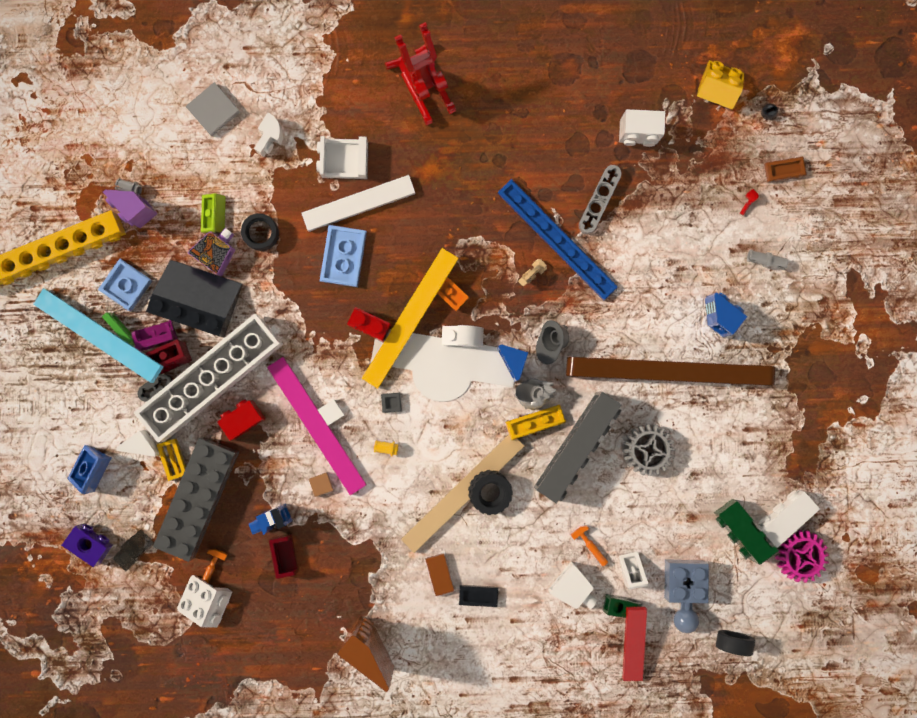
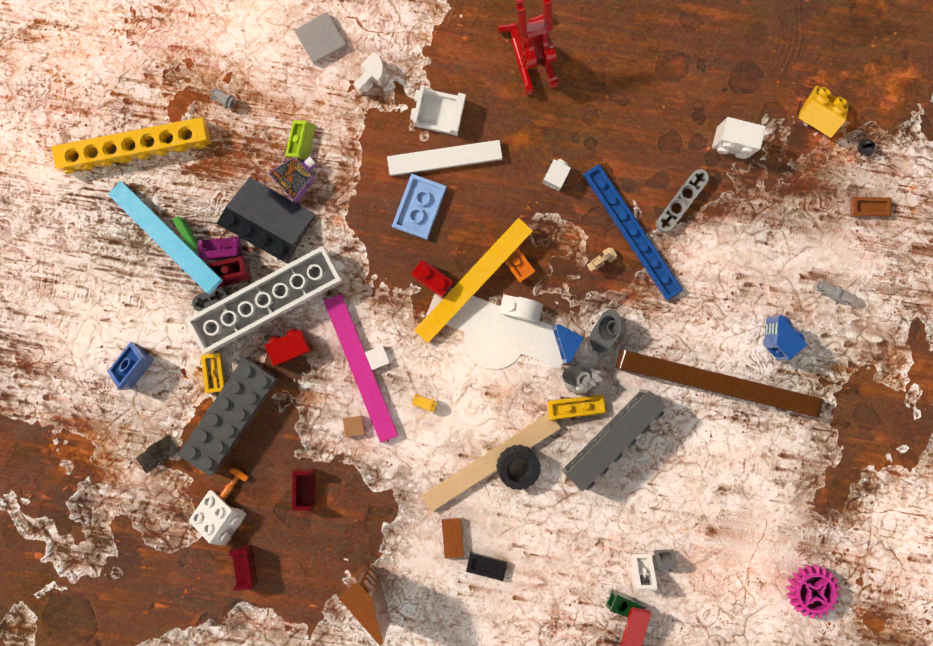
camera: 15 degrees right, 0 degrees up
dark purple brick [61,524,113,567] -> none
light blue tile [98,259,153,312] -> none
medium lavender slope [103,190,158,228] -> none
white slope [116,430,160,457] -> none
black tyre [241,213,279,251] -> none
blue hips [249,503,292,535] -> none
dark grey tile [381,392,402,413] -> none
white torso [548,562,597,609] -> none
orange piece [570,525,608,567] -> none
light grey gear [623,424,676,476] -> none
sand blue brick [664,559,709,633] -> none
dark green wedge [714,499,779,565] -> none
red hand [739,189,759,216] -> none
white brick [757,490,820,548] -> none
none -> dark red panel [227,544,258,591]
none -> white brick [542,159,571,191]
none -> dark grey tile [654,549,678,573]

